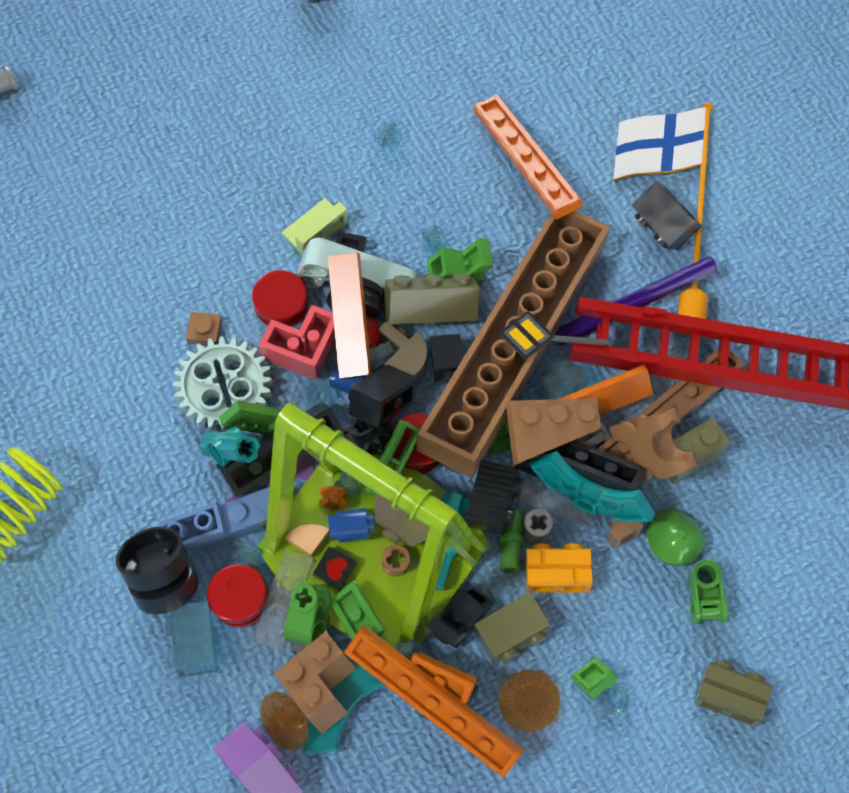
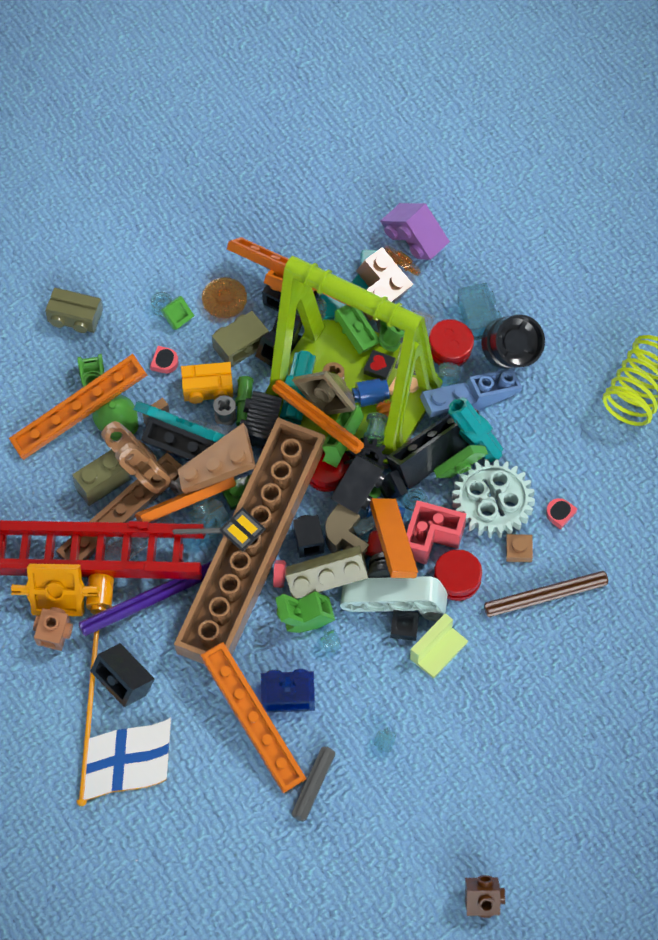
camera: 175 degrees right, 5 degrees down
none -> orange tile [9,354,148,460]
none -> light orange plate [11,564,100,616]
none -> nougat brick [33,607,73,651]
none -> tile [150,346,179,374]
none -> clear blue brick [261,669,315,713]
none -> orange axle [272,380,364,454]
none -> coral tile [273,560,286,588]
none -> dark grey axle [292,747,336,821]
none -> black plate [379,470,408,499]
none -> axle [484,571,609,617]
none -> tile [546,498,577,530]

